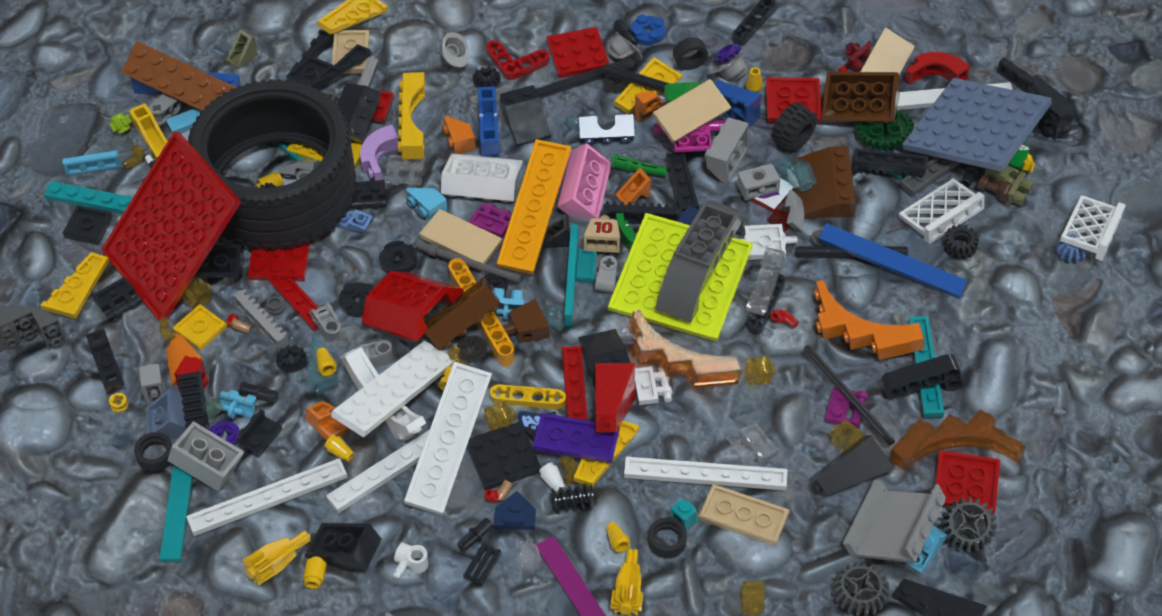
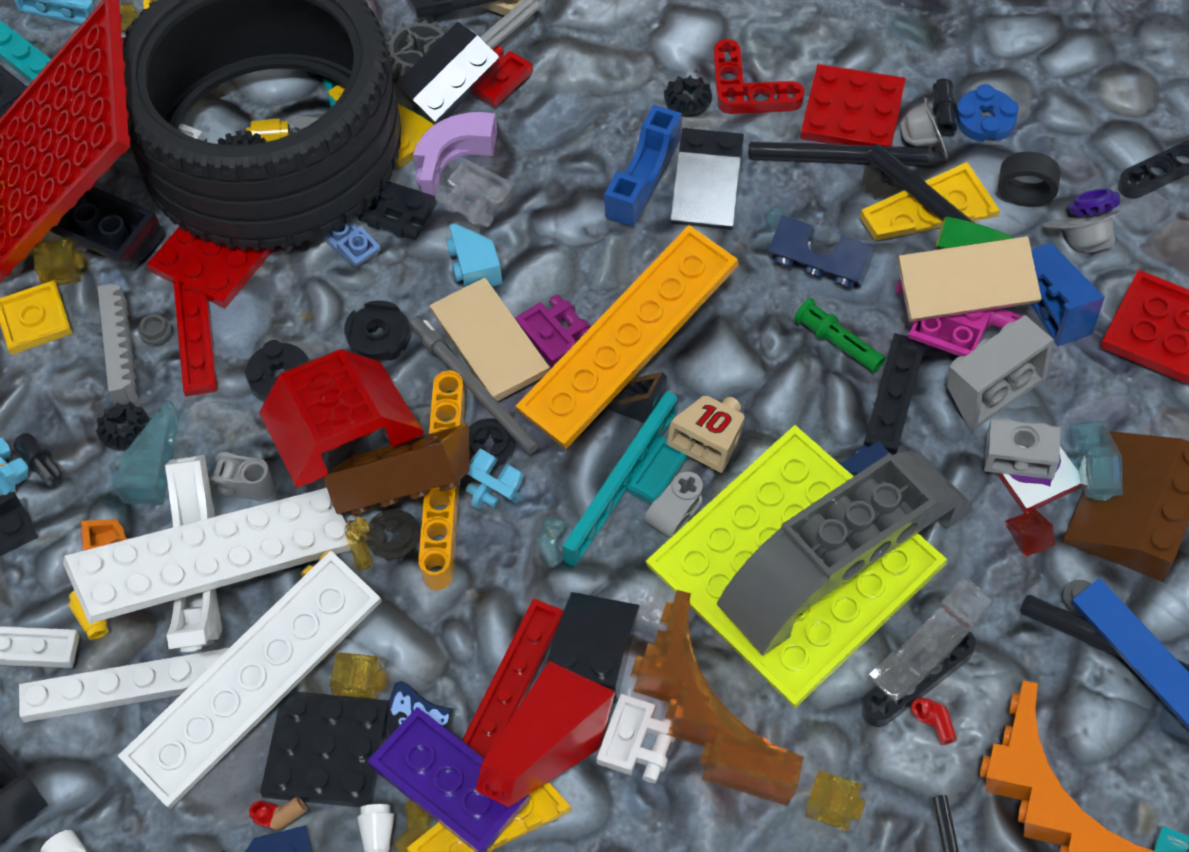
camera: 30 degrees right, 5 degrees up
medium nougat arm [226,314,252,334] -> none
light grey piece [310,302,341,341] -> none
yellow cone [316,348,337,376] -> none
yellow arch [398,72,426,160] -> none
light grey piece [440,32,468,68] -> none
white slope [441,153,523,202] -> none
orange slope [442,116,476,154] -> none
yellow beam [490,384,566,409] -> none
reddish brown torso [502,299,550,343] -> none
bright pink slope [557,143,612,220] -> none
black gear [603,201,678,224] -> none
orange slope [615,168,652,205] -> none
green slope [616,213,637,252] -> none
orange slope [635,92,666,123] -> none
white plate [740,224,797,260] -> none
yellow cone [745,67,763,93] -> none
black tyre [771,102,818,152] -> none
light grey slope [785,190,804,231] -> none

